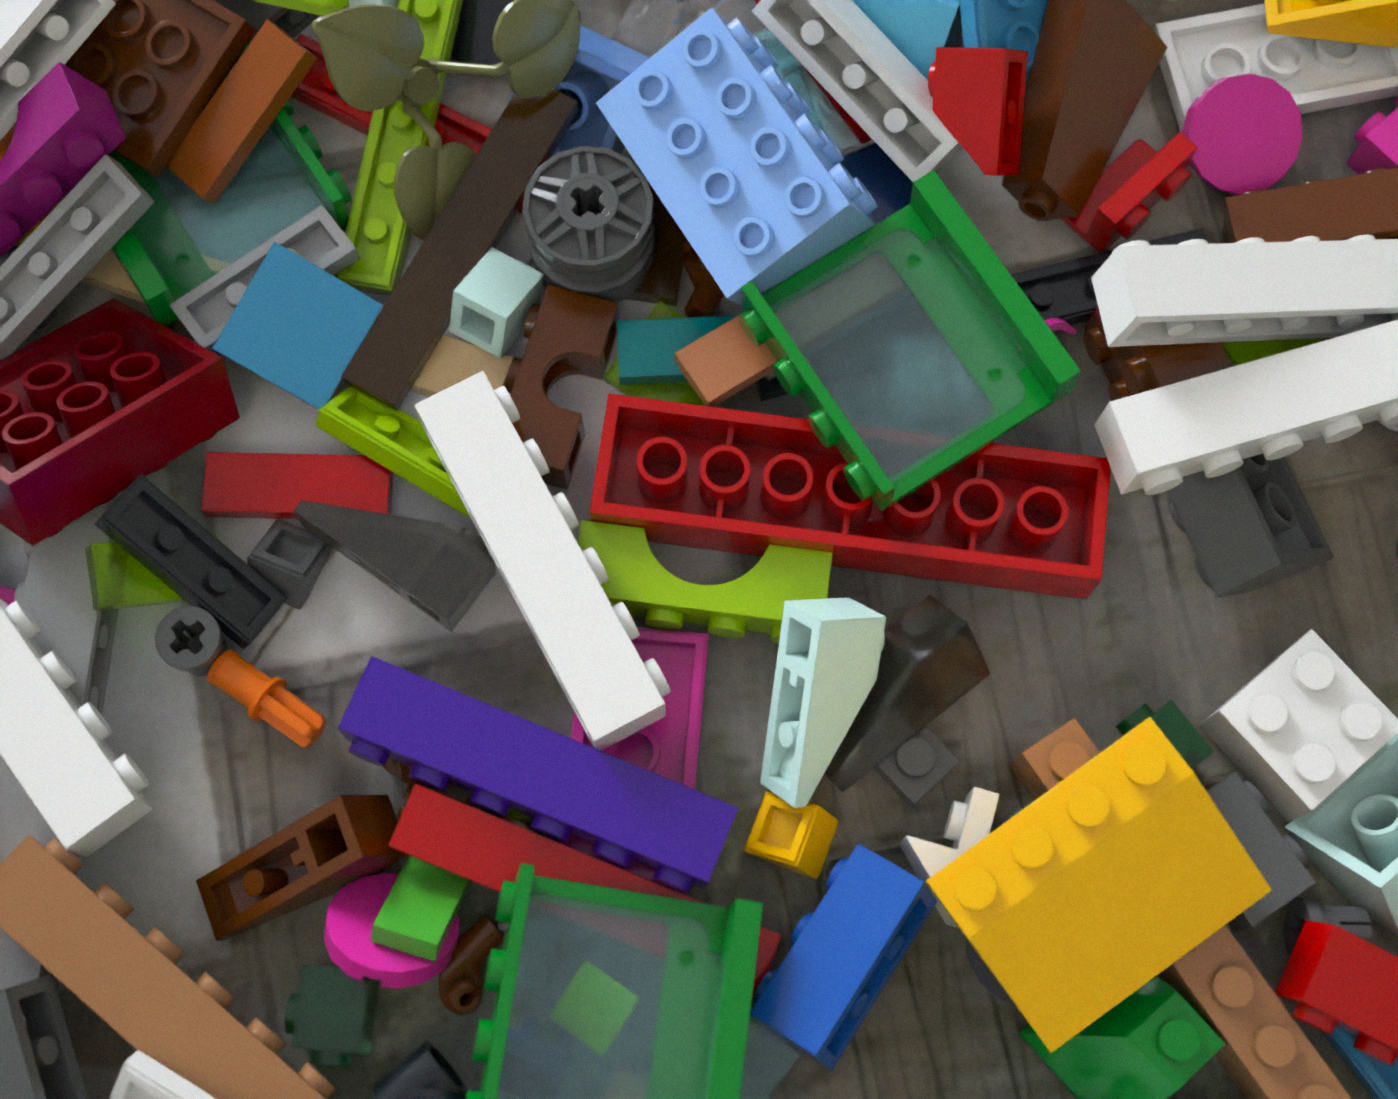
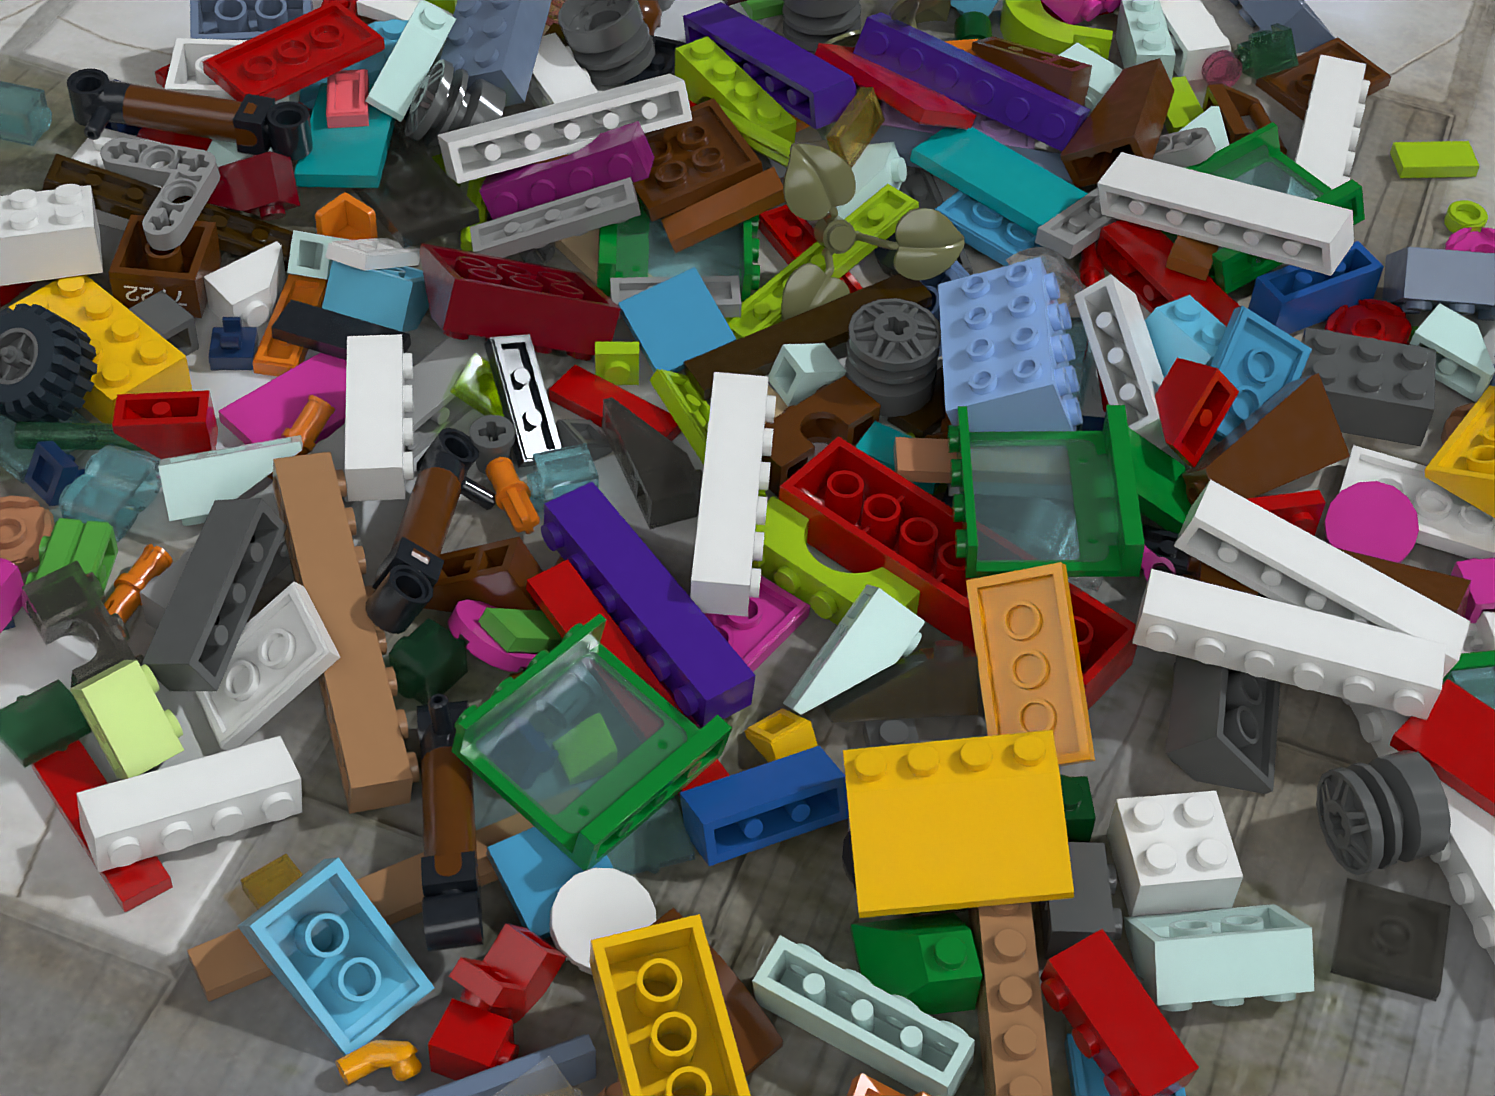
camera: 30 degrees right, 25 degrees down
none -> black piece [365,428,496,634]
none -> clear light blue brick [527,443,599,512]
none -> lime plate [595,342,639,385]
none -> light orange plate [966,562,1095,767]
none -> green tile [1128,427,1192,534]

